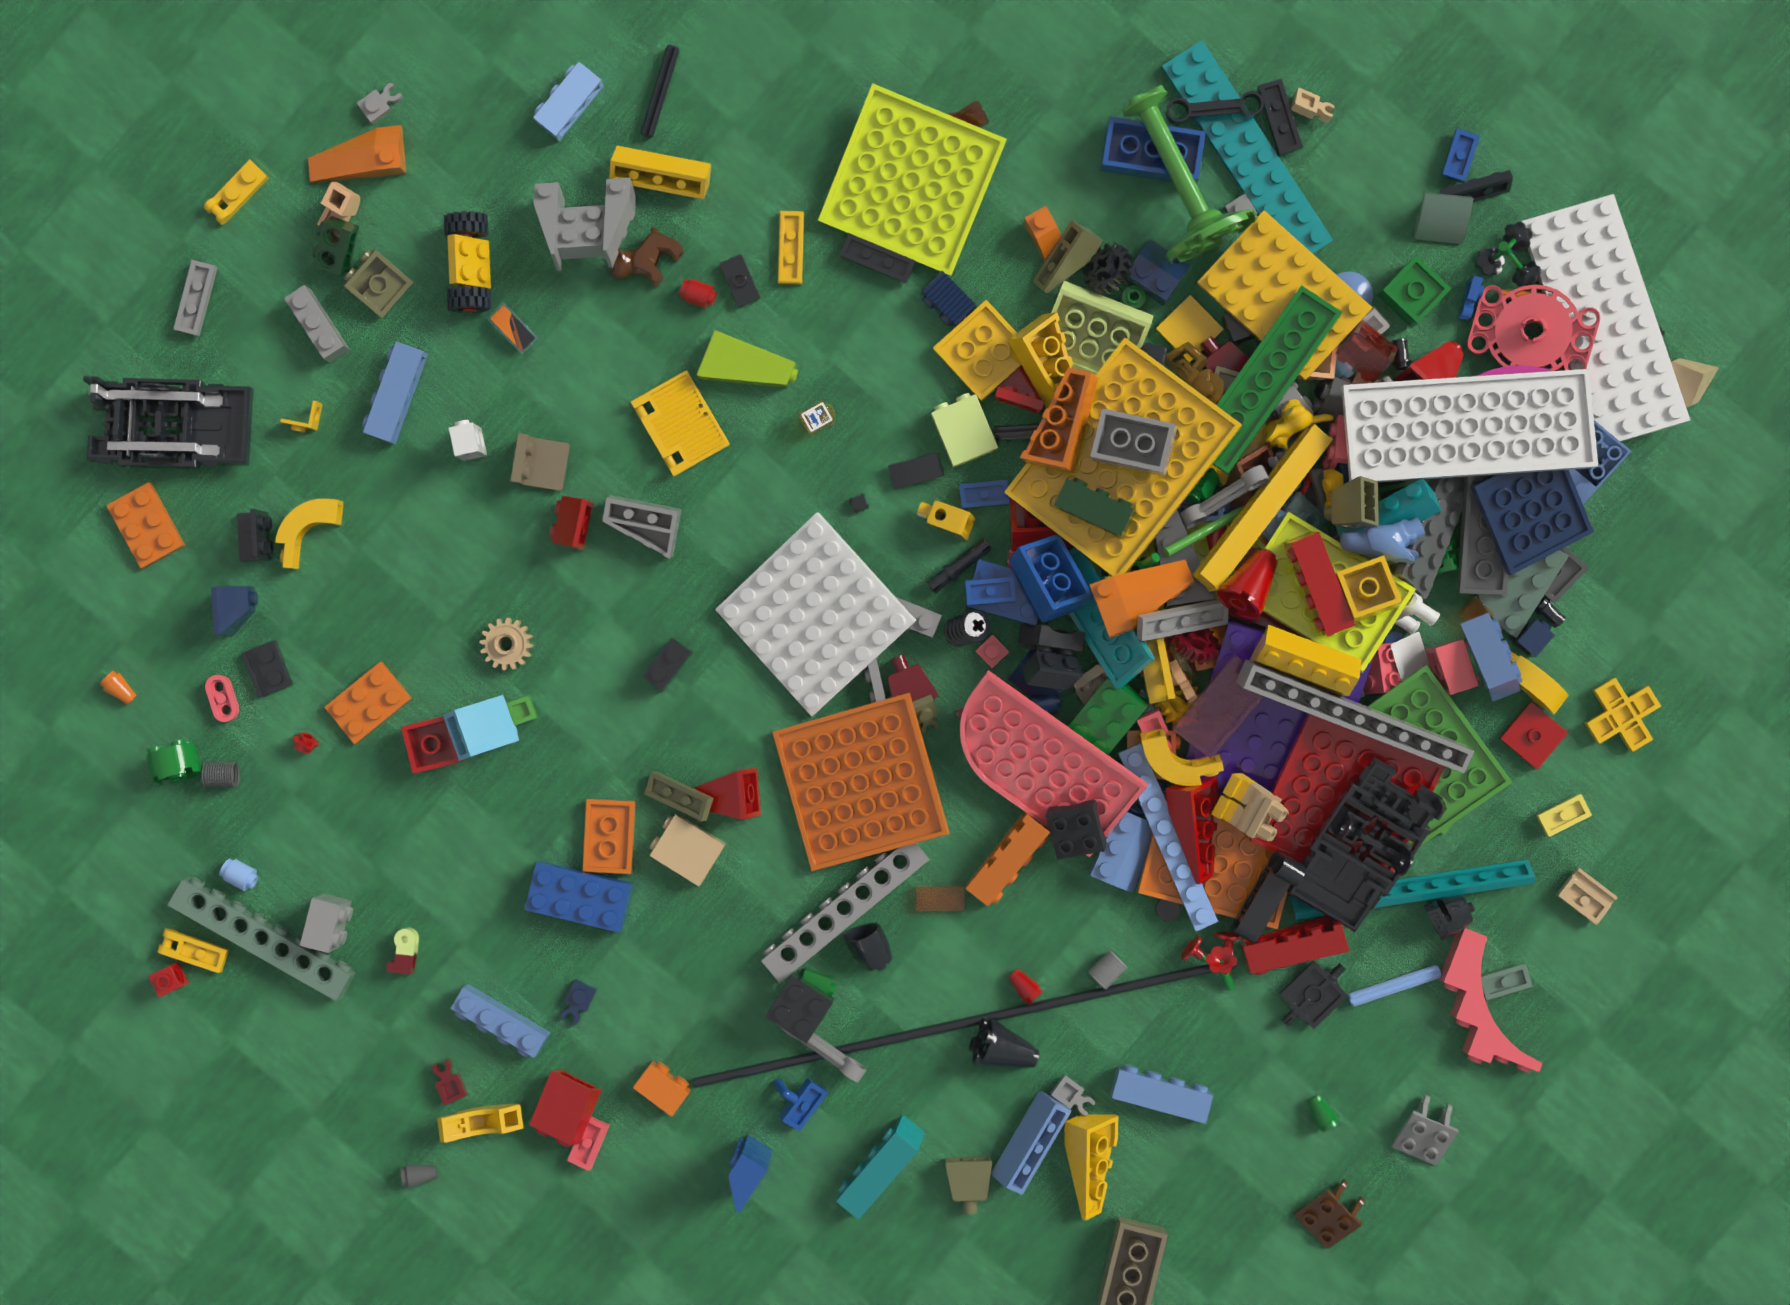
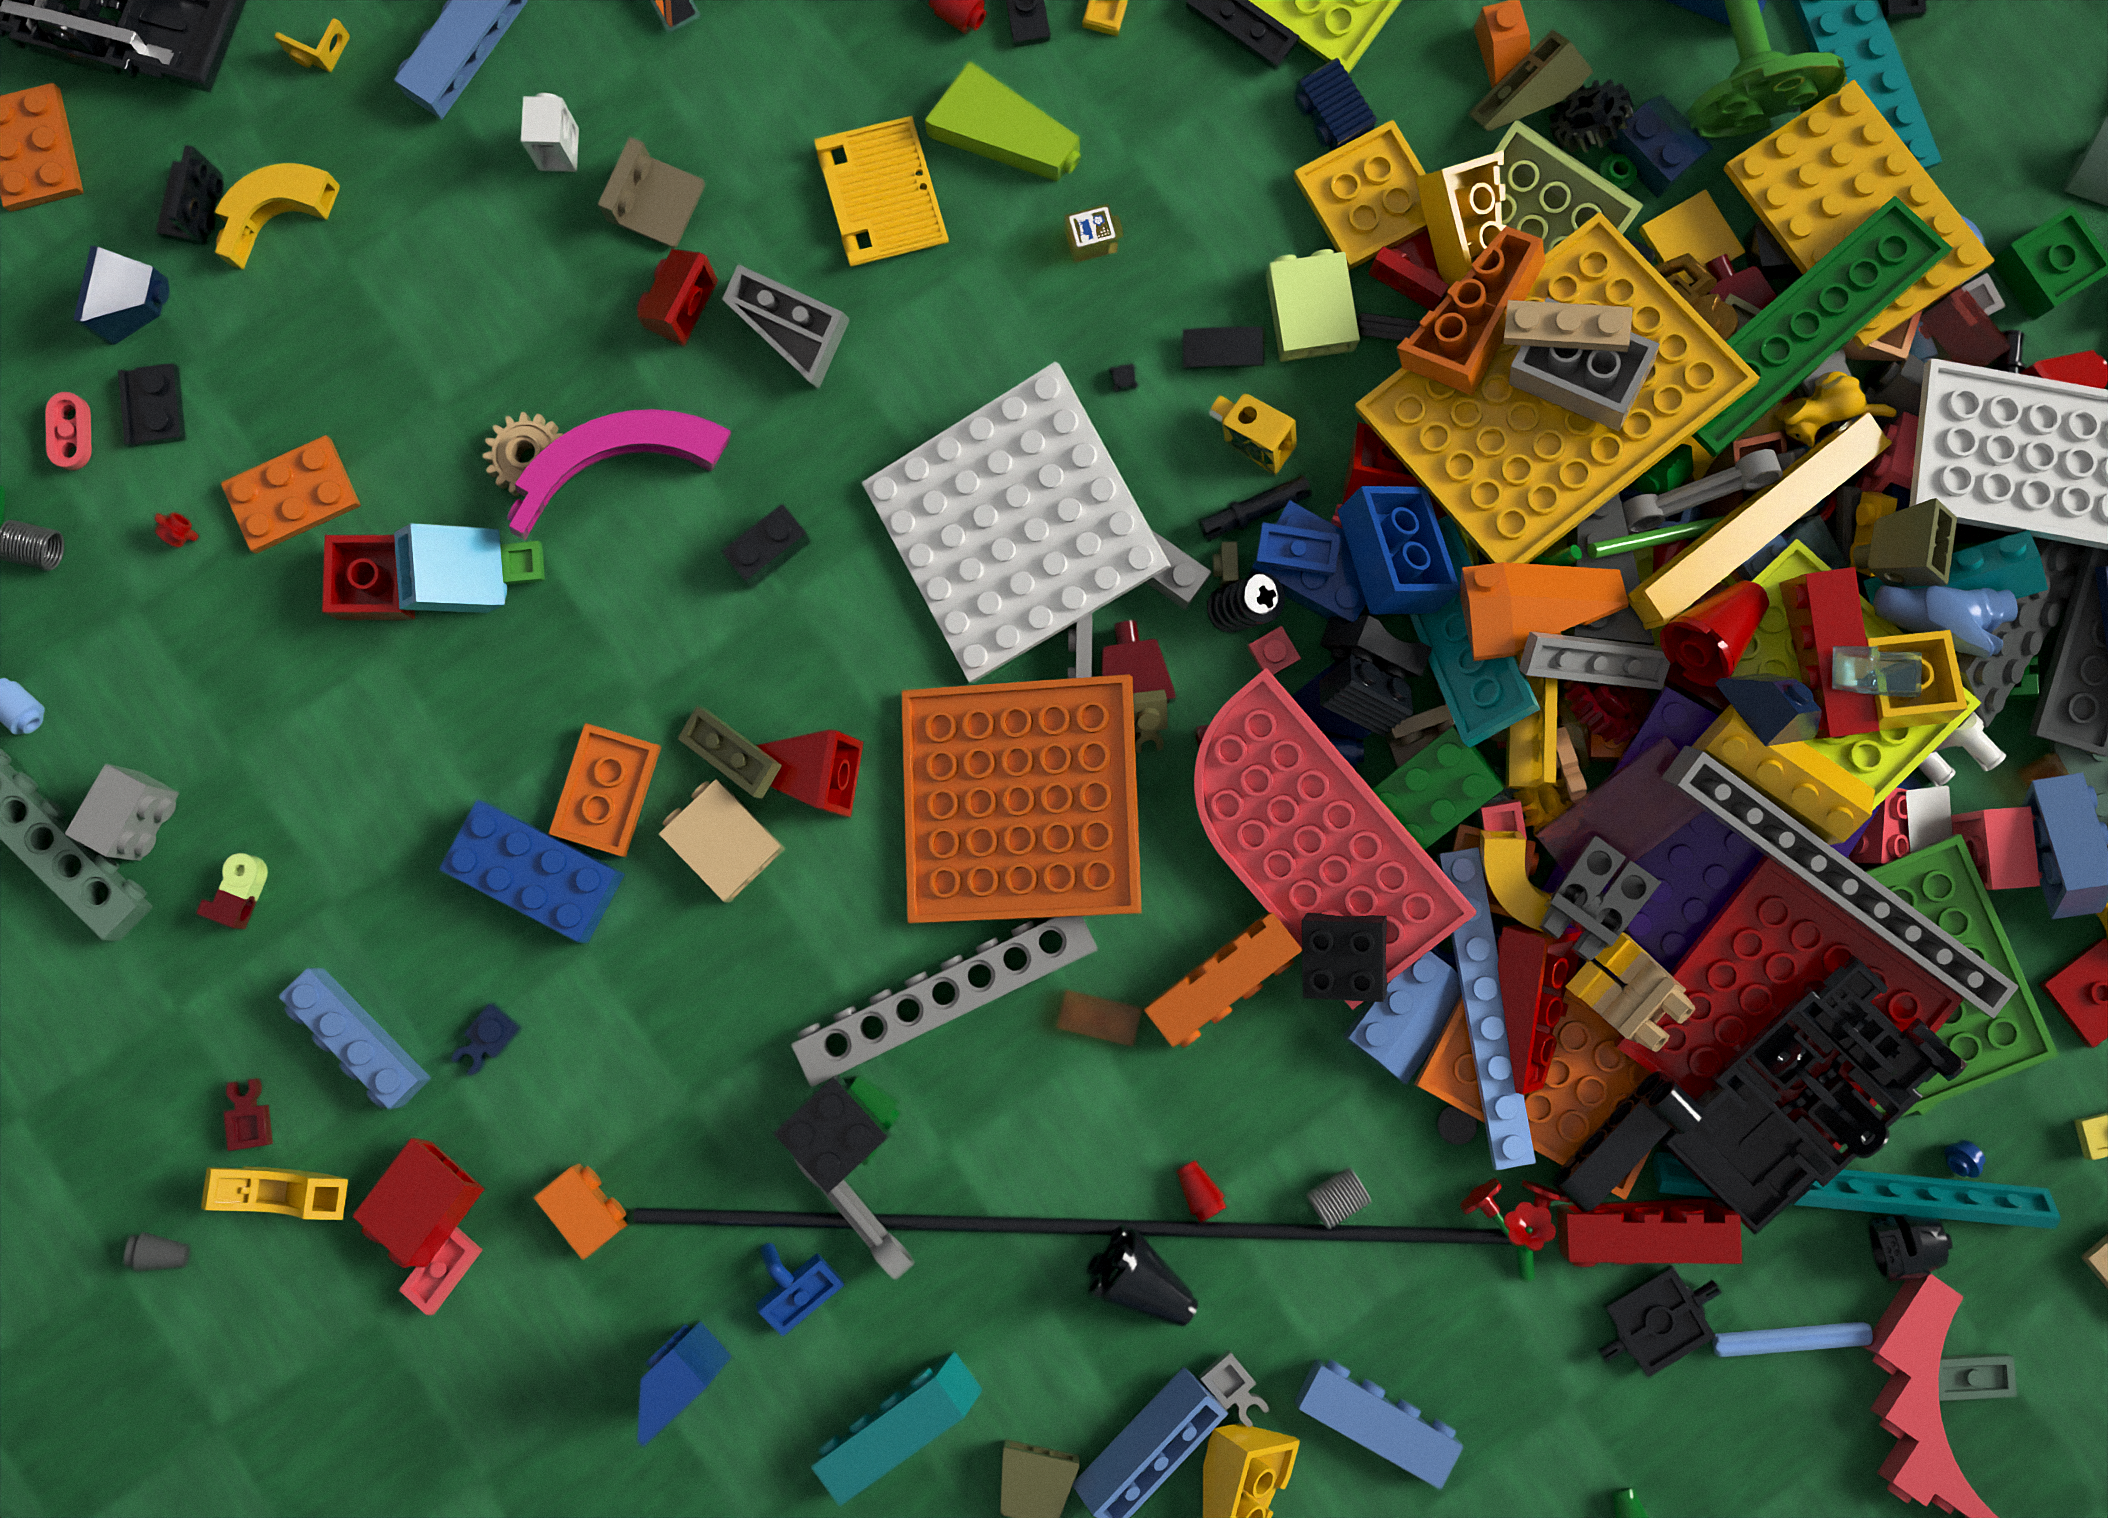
camera: 10 degrees right, 5 degrees down
black helmet [843,923,893,971] -> none
blue plate [959,480,1010,509] -> none
dark green brick [1054,478,1136,539] -> none
none -> dark pink arch [507,409,731,541]
none -> olive plate [1212,542,1239,588]
none -> tan plate [1503,300,1633,352]
none -> dark grey hips [1539,835,1661,962]
none -> dark blue slope [1715,673,1822,746]
none -> clear light blue slope [1832,646,1922,697]
none -> blue plate [1944,1140,1986,1178]

